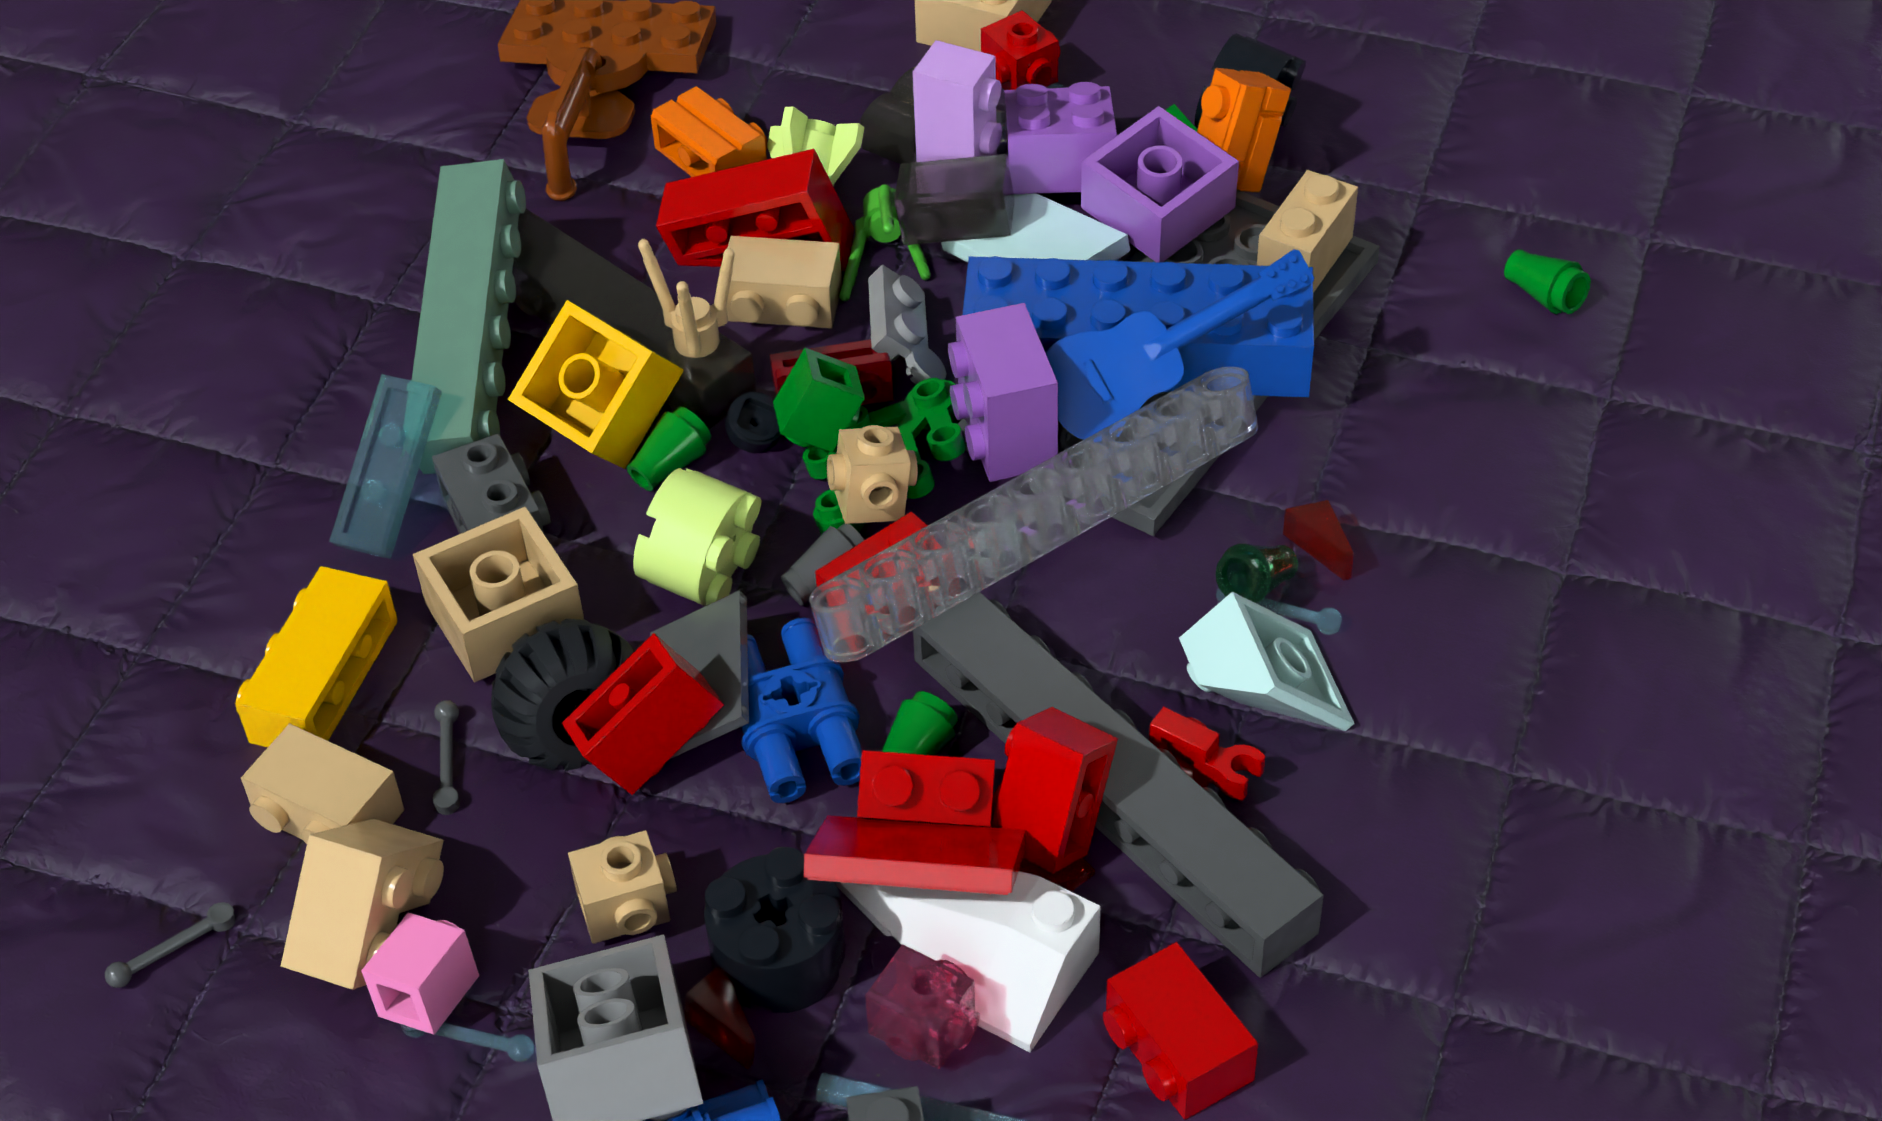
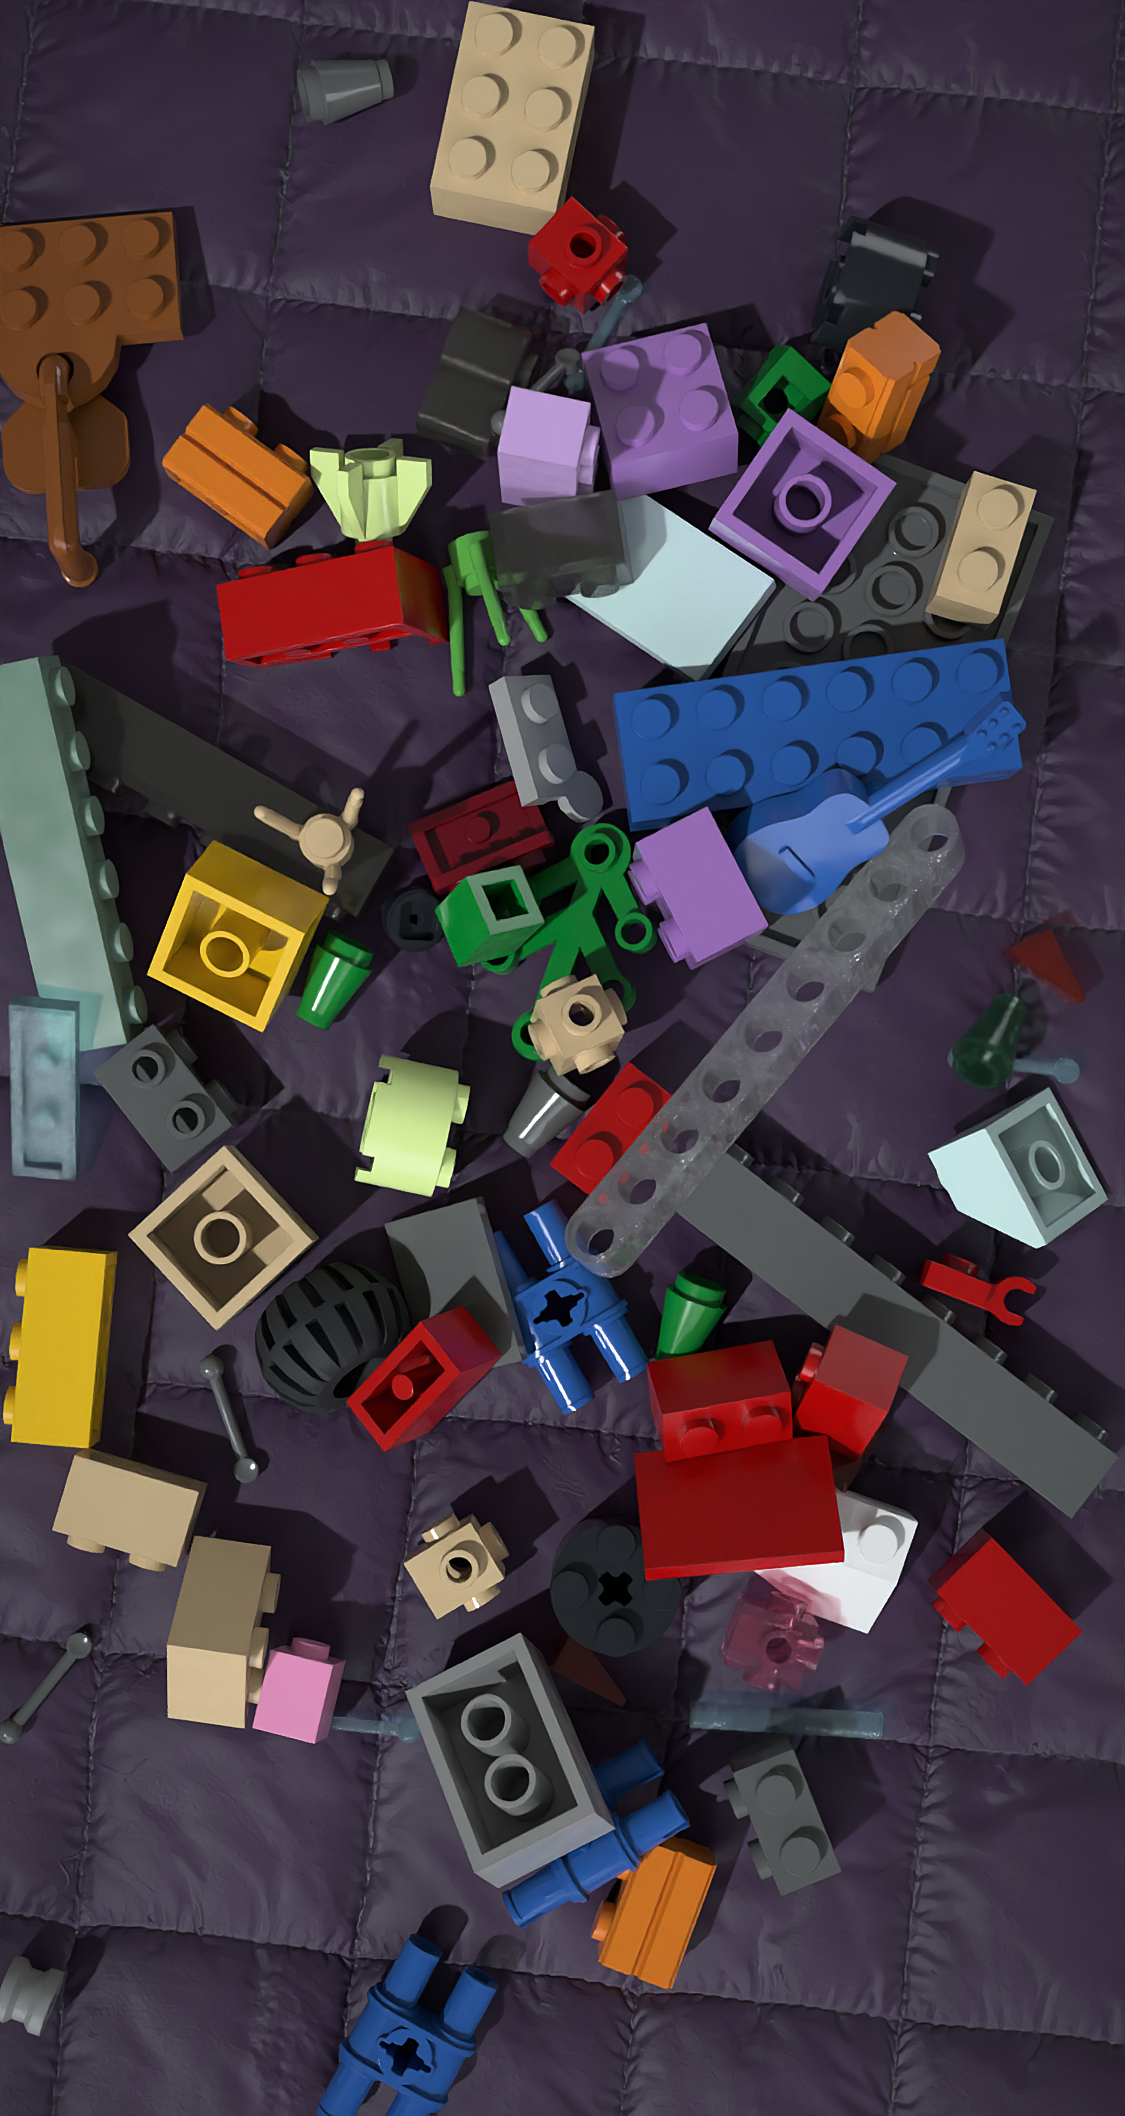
camera: 15 degrees left, 40 degrees up
tan brick [726,236,842,329] -> none

